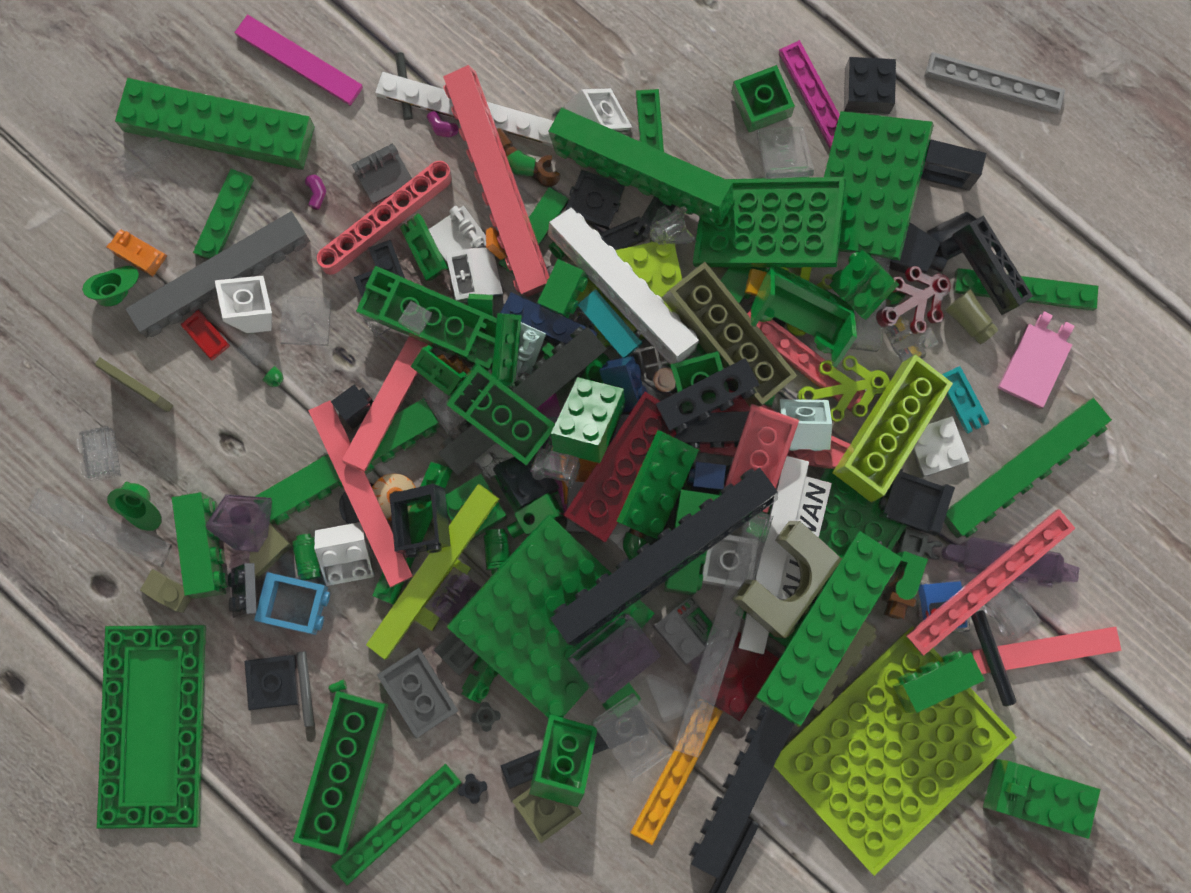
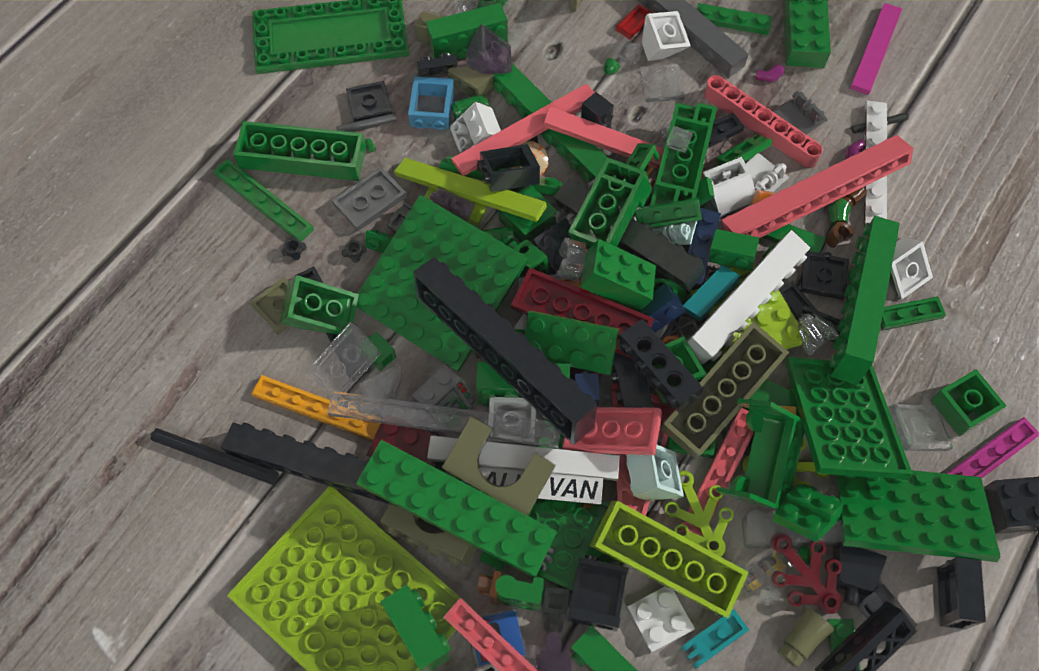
camera: 85 degrees right, 15 degrees down
clear purple brick [567,613,661,703] -> none

